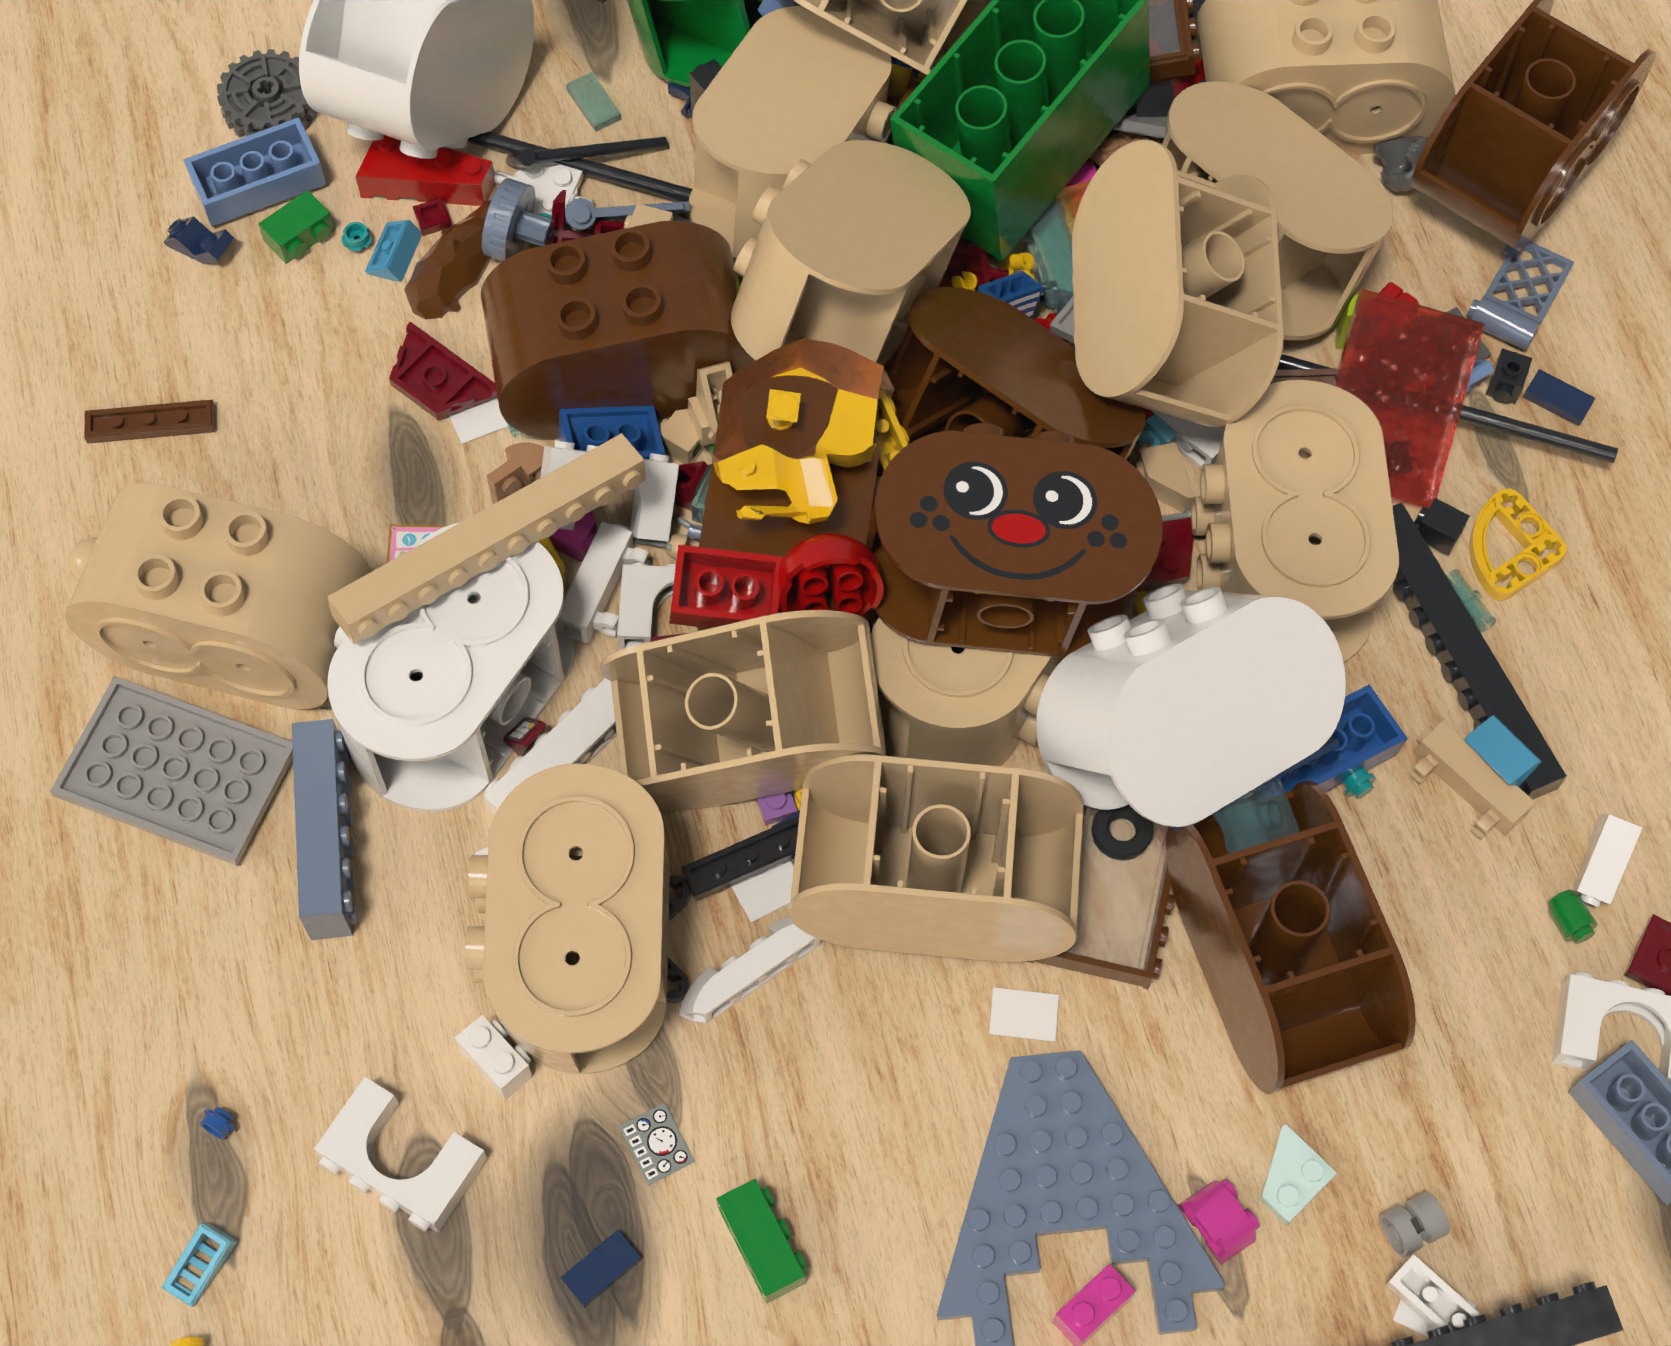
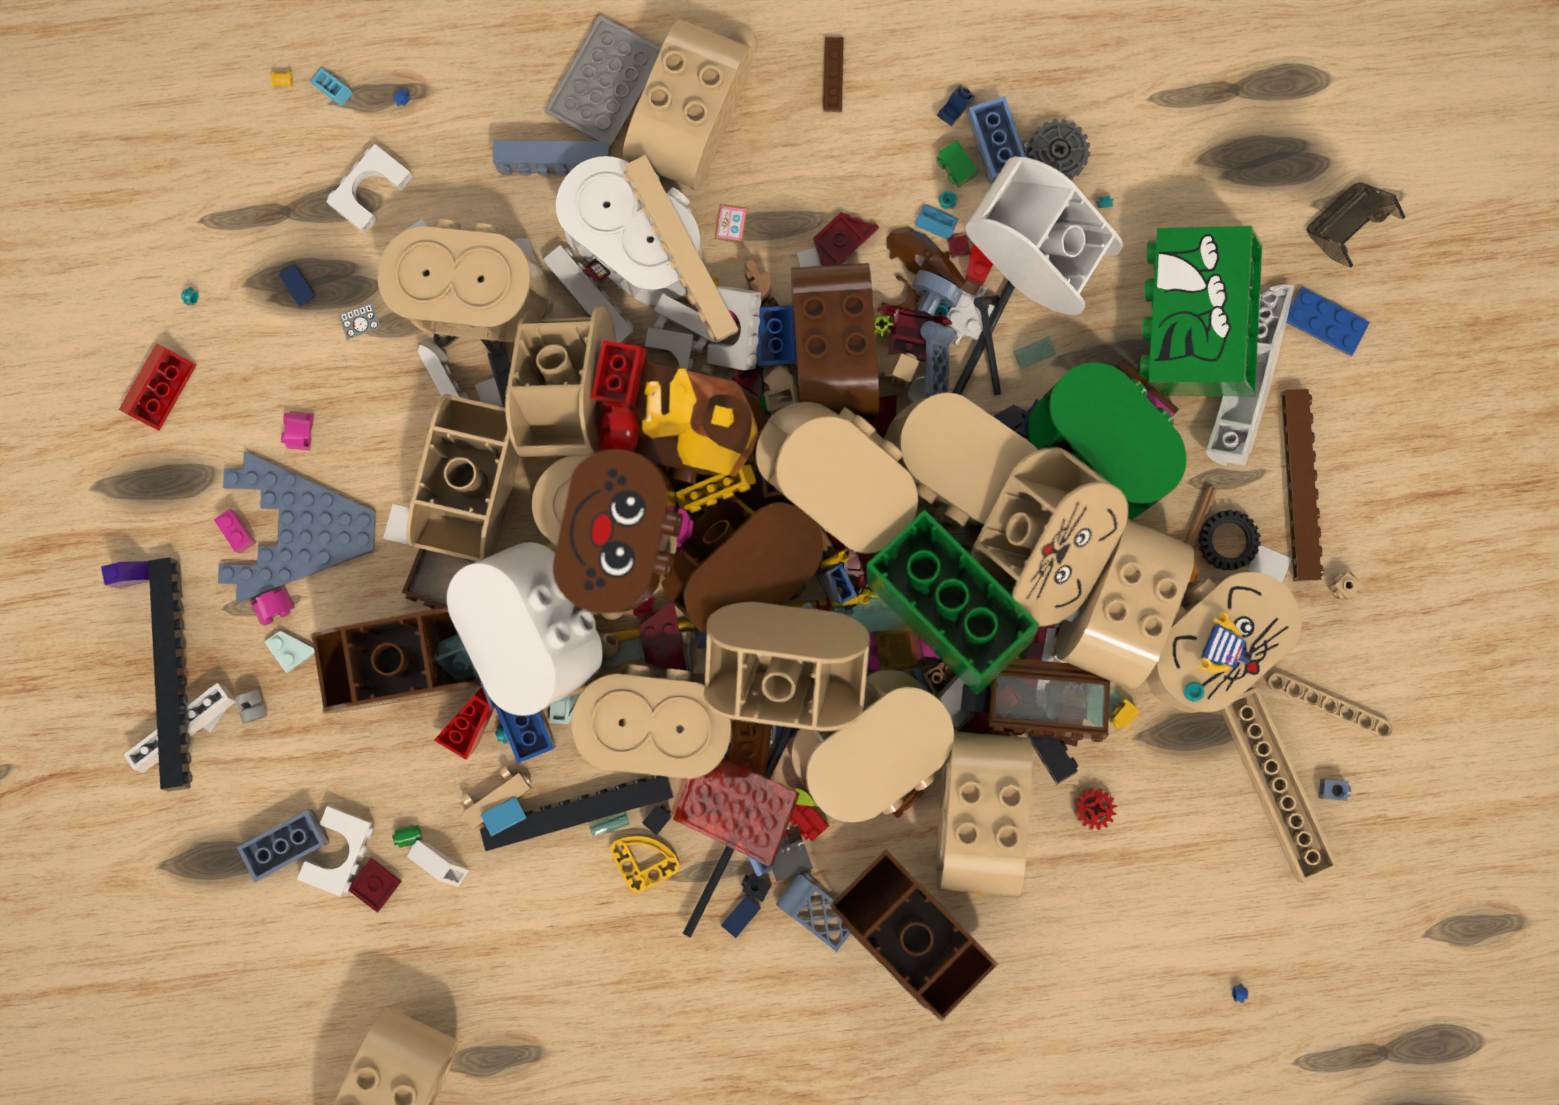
camera: 100 degrees right, 20 degrees up
green brick [716,1179,808,1304] -> none
dark grey hair [1373,136,1428,192] -> none
none -> dark pink cylinder [281,411,314,451]
none -> red wedge [434,687,495,760]

